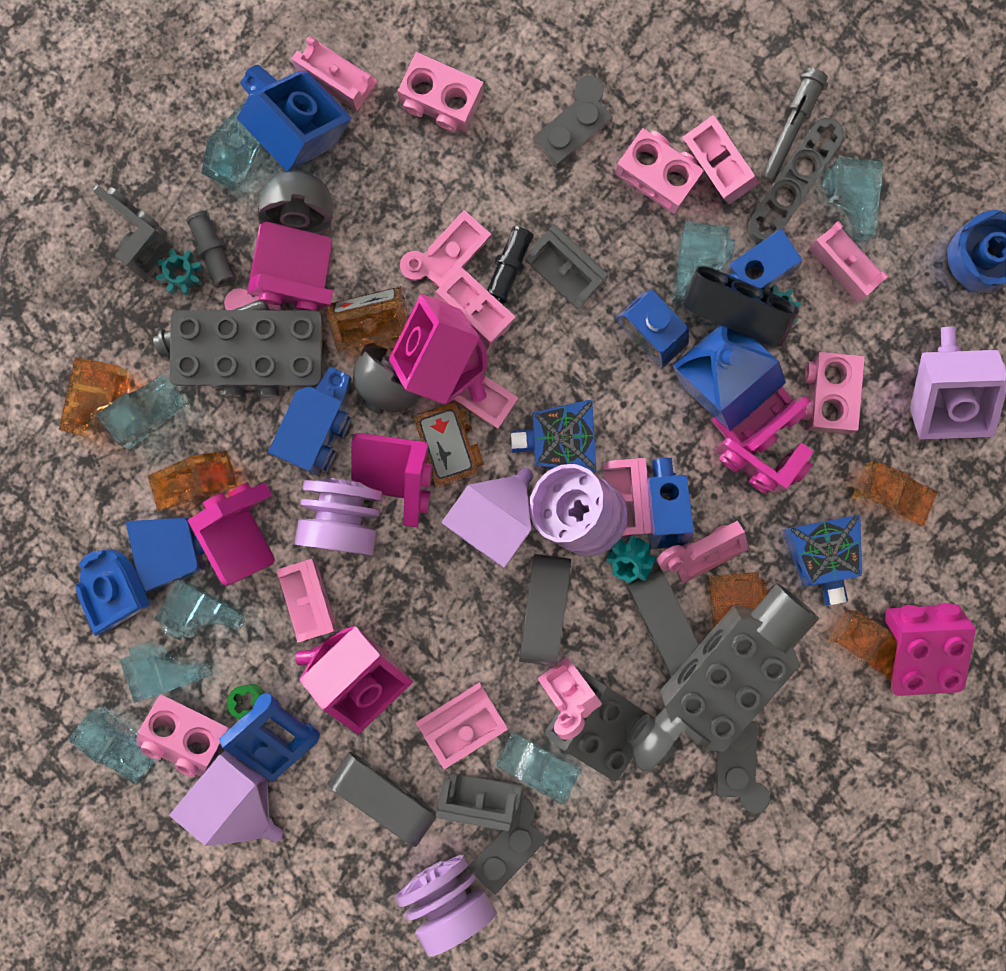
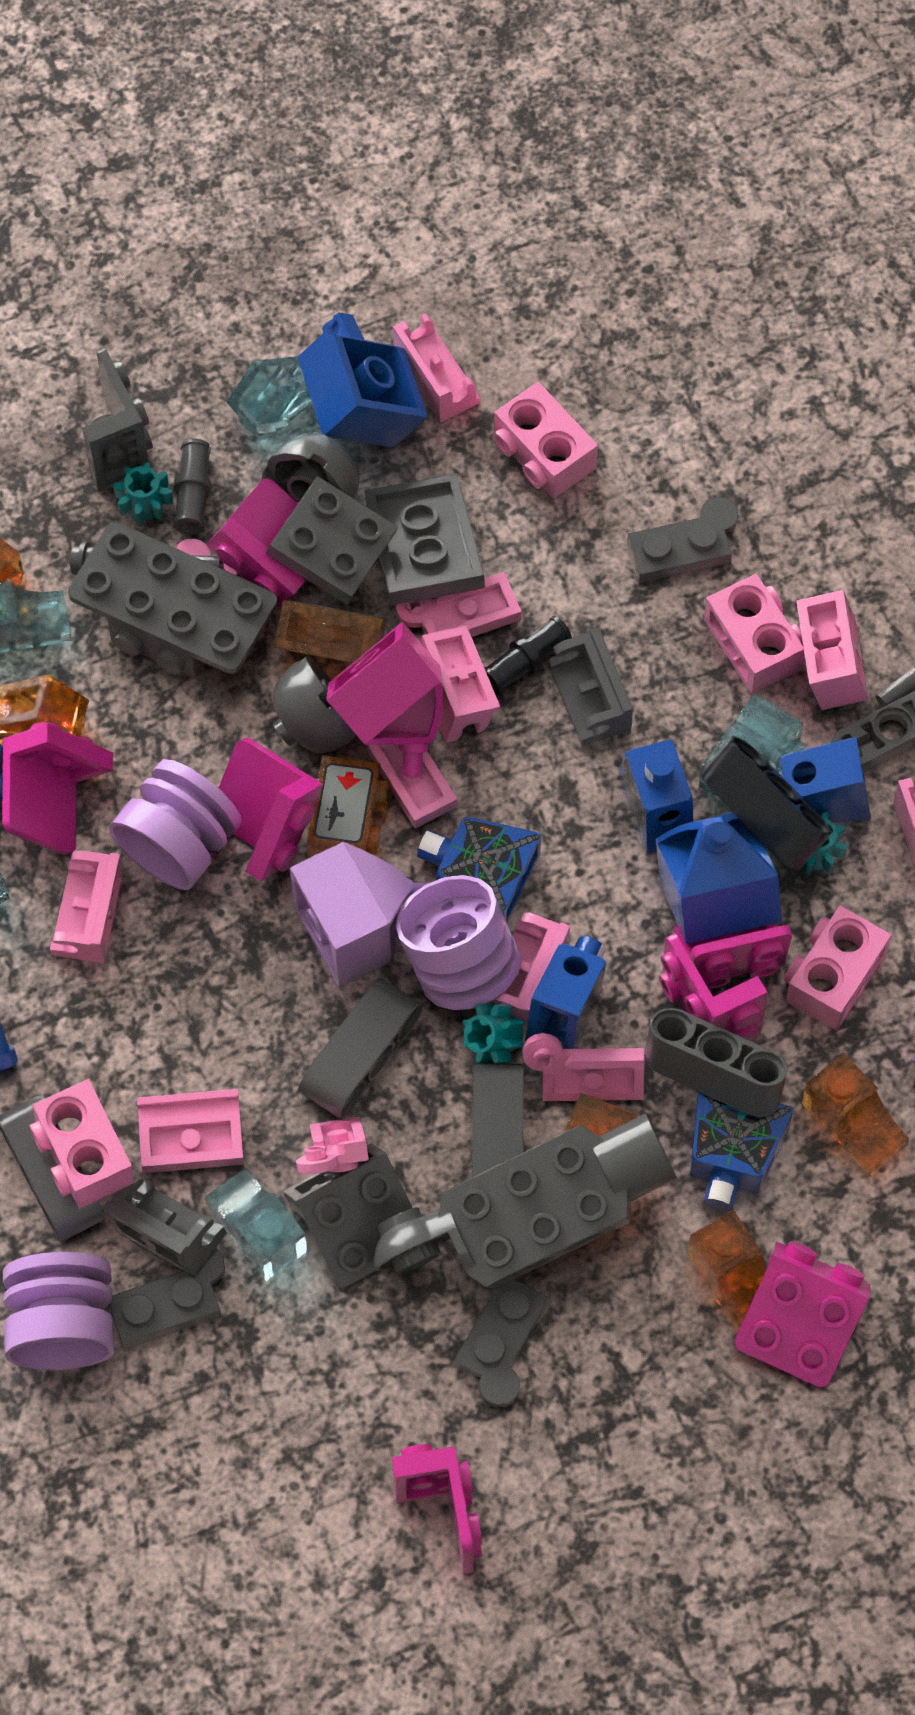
camera: 25 degrees right, 20 degrees down
blue hinge [268,367,352,477] -> none
dark pink piece [296,626,413,735] -> none
none -> bright pink brick [29,1079,134,1209]
none -> dark grey plate [266,476,398,605]
none -> dark grey plate [364,473,485,606]
none -> dark pink bracket [392,1444,482,1574]
none -> dark grey beam [644,1008,788,1117]

